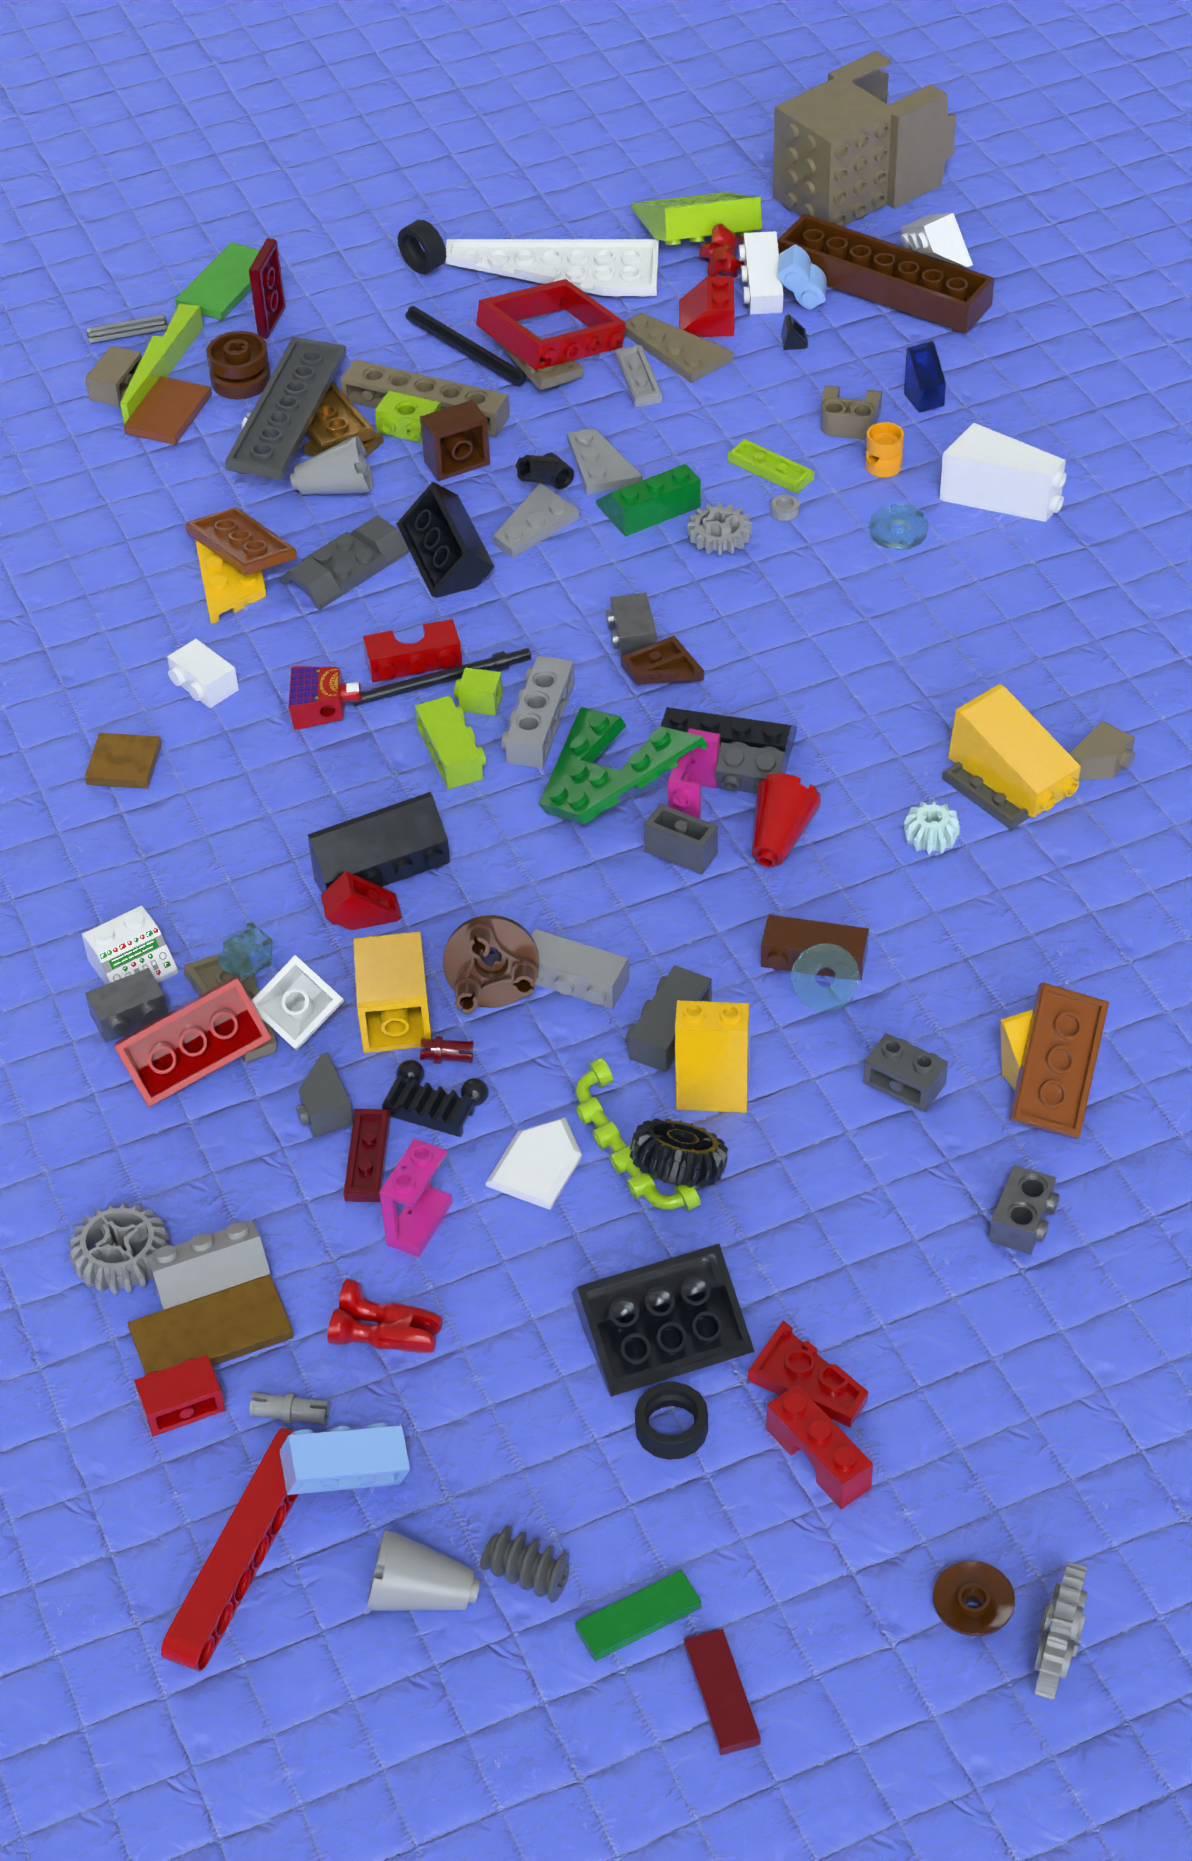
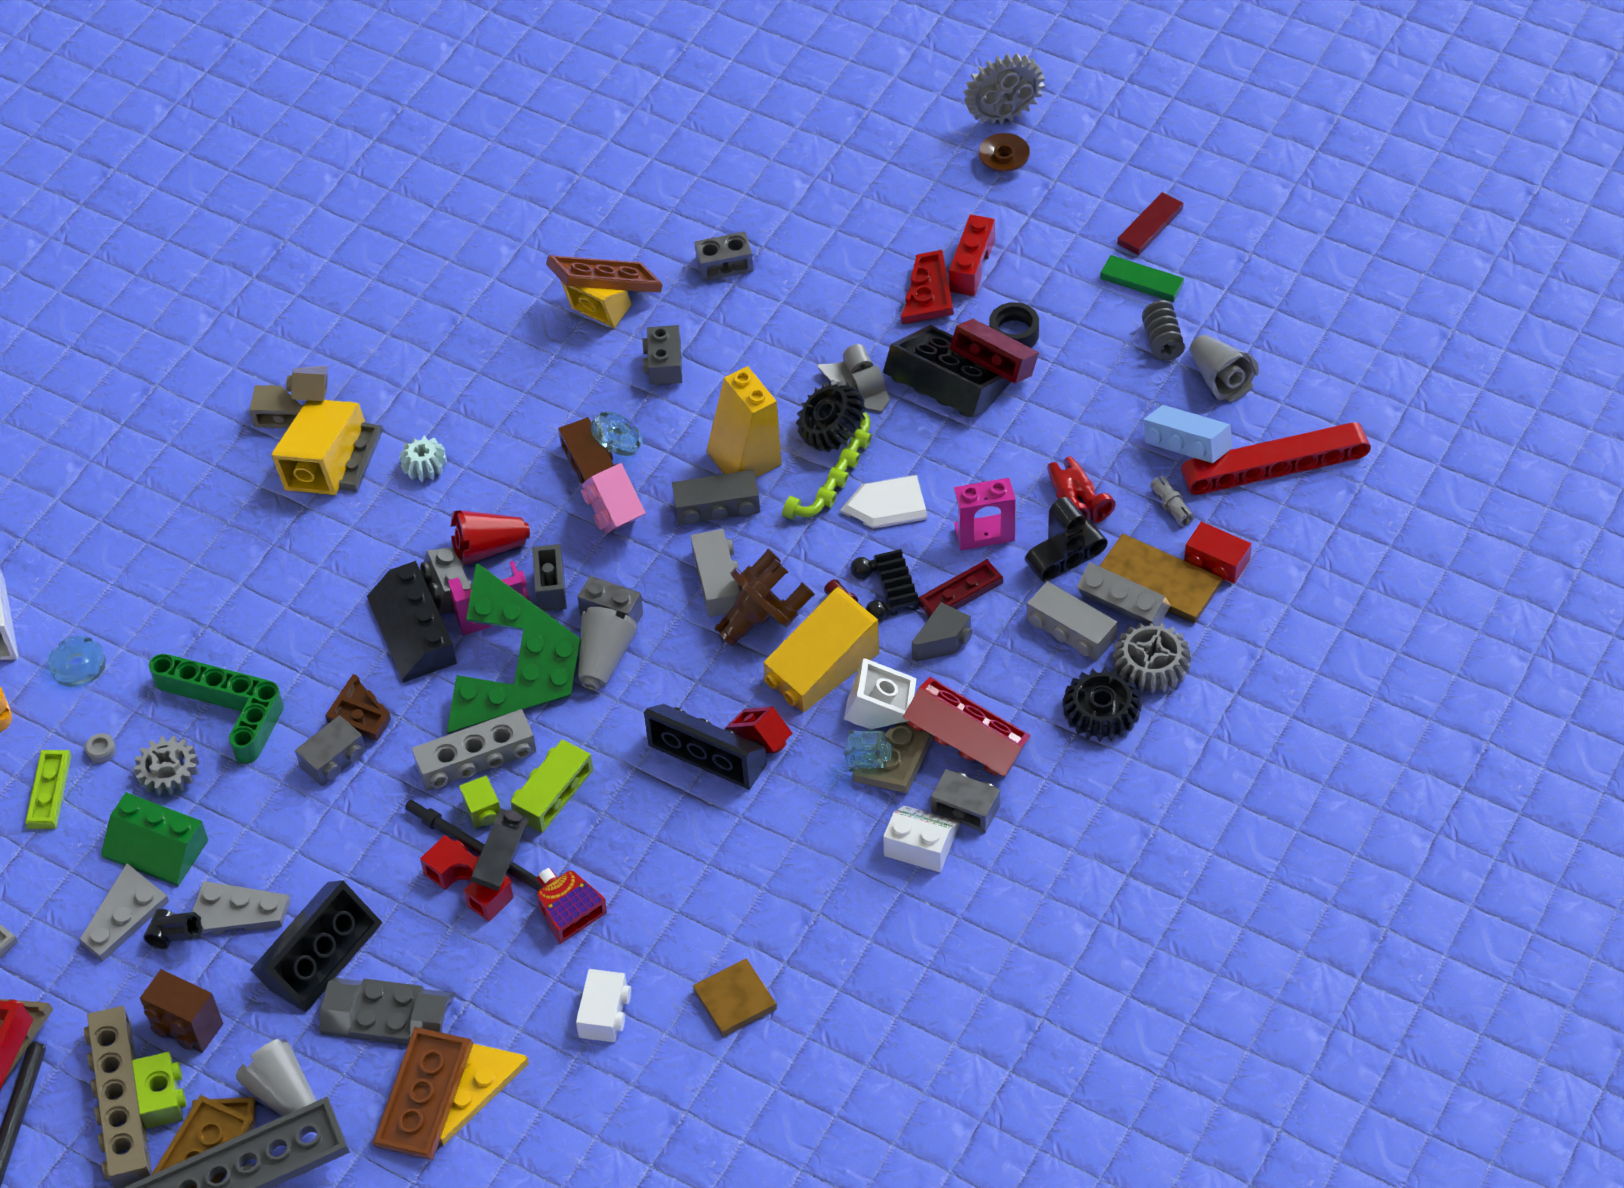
camera: 125 degrees left, 5 degrees up
none -> green beam [149,654,284,764]
none -> dark tan slope [286,366,328,401]
none -> black slope [470,808,529,891]
none -> flat silver brick [577,576,643,624]
none -> light grey cone [578,607,638,690]
none -> bright pink brick [581,463,646,534]
none -> light grey panel [817,344,890,413]
none -> dark red brick [949,319,1039,384]
none -> black beam [1024,497,1108,582]
none -> light grey brick [1027,581,1118,661]
none -> black gear [1062,667,1142,742]

